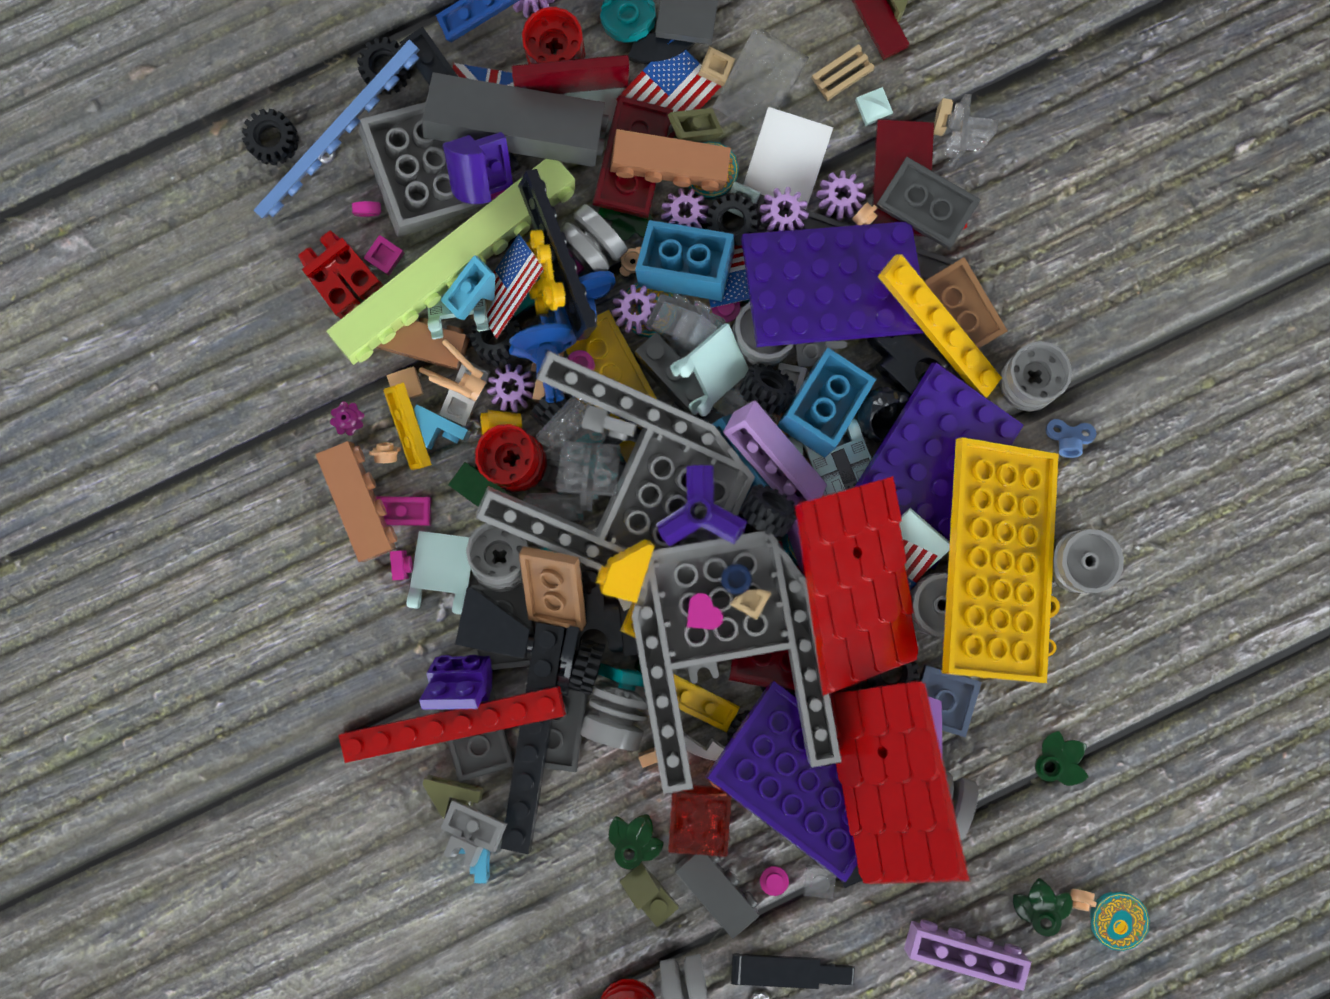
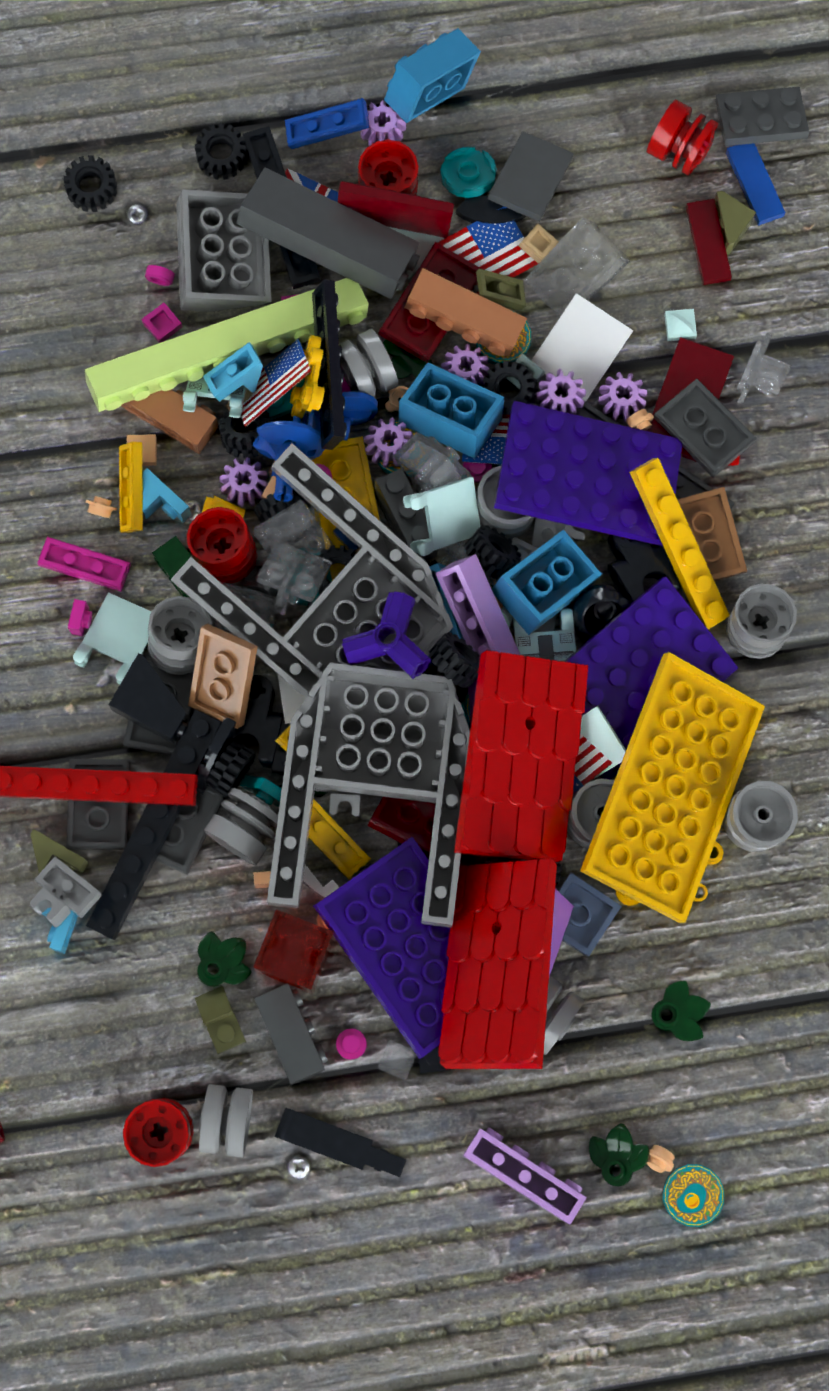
camera: 15 degrees right, 10 degrees down
medium blue plate [254,40,419,218] -> none
red hips [298,230,384,319] -> none
nougat brick [315,441,398,562] -> none
magenta plant [330,401,364,436] -> none
light nougat plant [419,339,487,402] -> none
dark purple brick [419,654,492,710] -> none
white slope [439,362,491,426] -> none
dark purple brick [443,132,513,204] -> none
light grey plate [581,405,638,441] -> none
yellow slope [596,539,654,603] -> none
dark pink tile [687,593,723,629] -> none
dark blue tile [721,564,752,594] -> none
tan tile [730,589,771,619] -> none
tan tile [811,44,875,101] -> none
tan tile [934,98,953,136] -> none
medium blue piece [1045,419,1096,458] -> none

